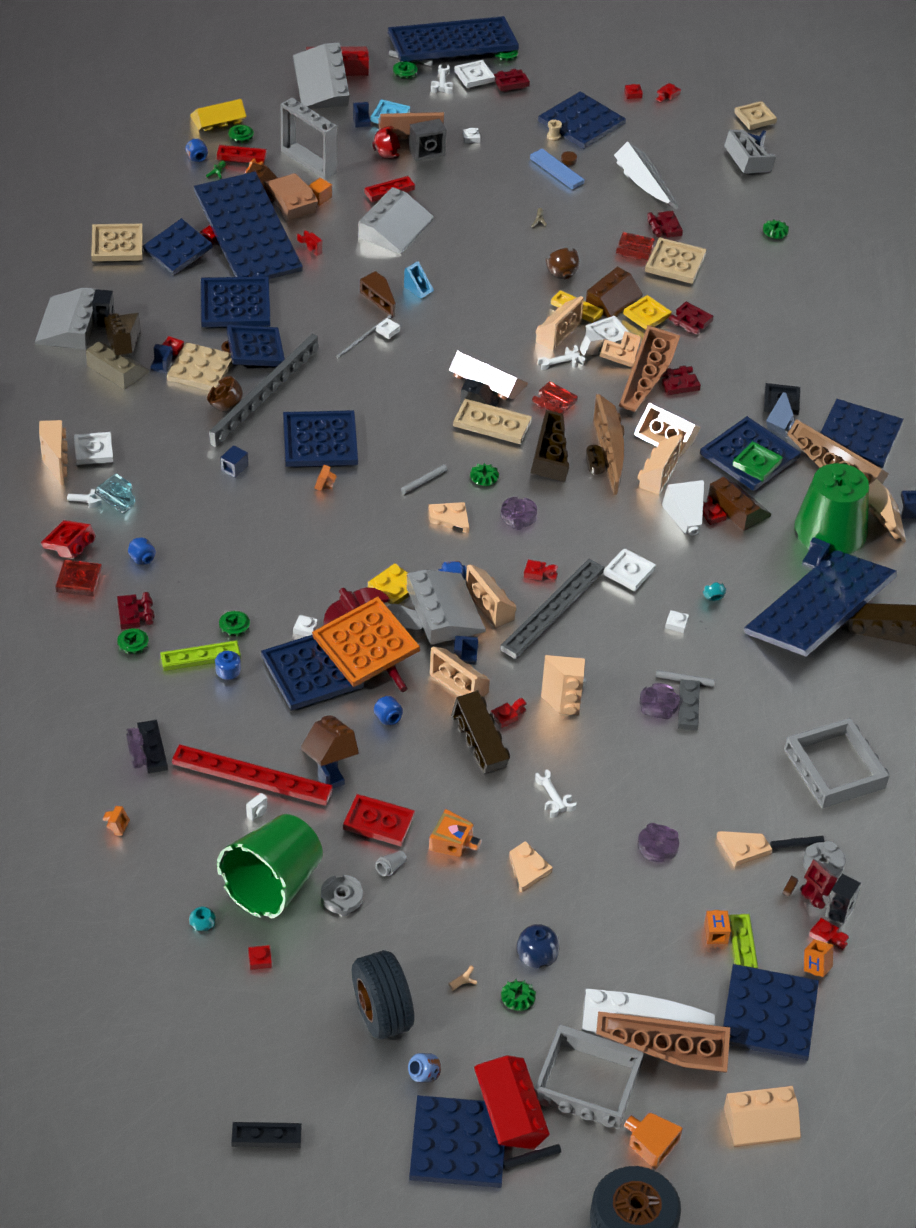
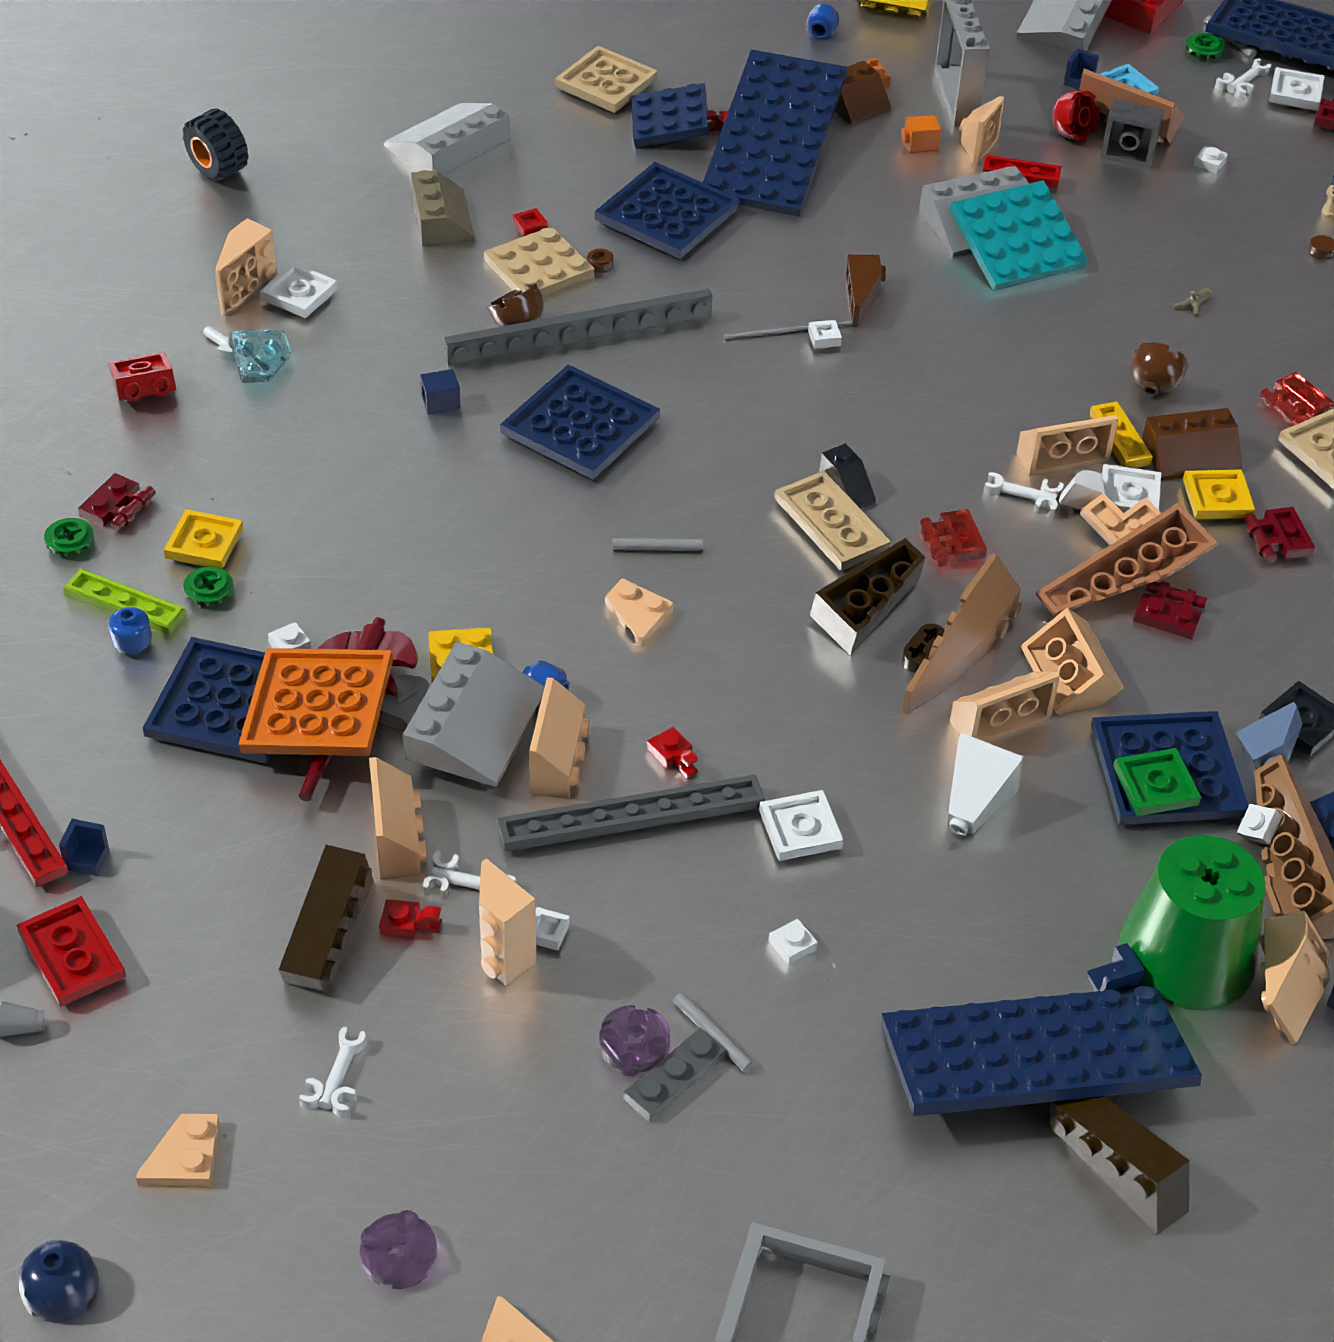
camera: 40 degrees right, 0 degrees up
clear red plate [55,560,102,597] -> none
black brick [92,289,115,330] -> none
dark brown wedge [104,313,141,355] -> none
blue head [128,537,156,565] -> none
dark blue panel [150,344,173,373] -> none
green bar [206,161,226,179] -> none
red plate [217,145,267,164] -> none
dark blue plate [226,325,285,367] -> none
green gear [228,125,254,143] -> none
nougat slope [265,173,318,222] -> none
red plate [297,230,323,256] -> none
reddish brown slope [301,715,359,766] -> none
orange tile [314,465,337,491] -> none
blue head [374,696,403,725] -> none
dark azure slope [404,261,434,299] -> none
orange torso [429,809,481,857] -> none
slope [449,351,528,400] -> none
dark blue panel [454,636,478,665] -> none
green gear [470,462,499,486] -> none
clear purple plate [500,497,537,530] -> none
medium blue tile [530,149,585,190] -> none
red plate [702,496,727,525] -> none
teal plate [703,582,726,601] -> none
reddish brown slope [708,477,771,531] -> none
none -> yellow plate [164,509,244,569]
none -> white bar [423,851,516,900]
none -> teal plate [949,180,1089,291]
none -> light nougat slope [959,96,1005,165]
none -> white plate [1237,804,1283,845]

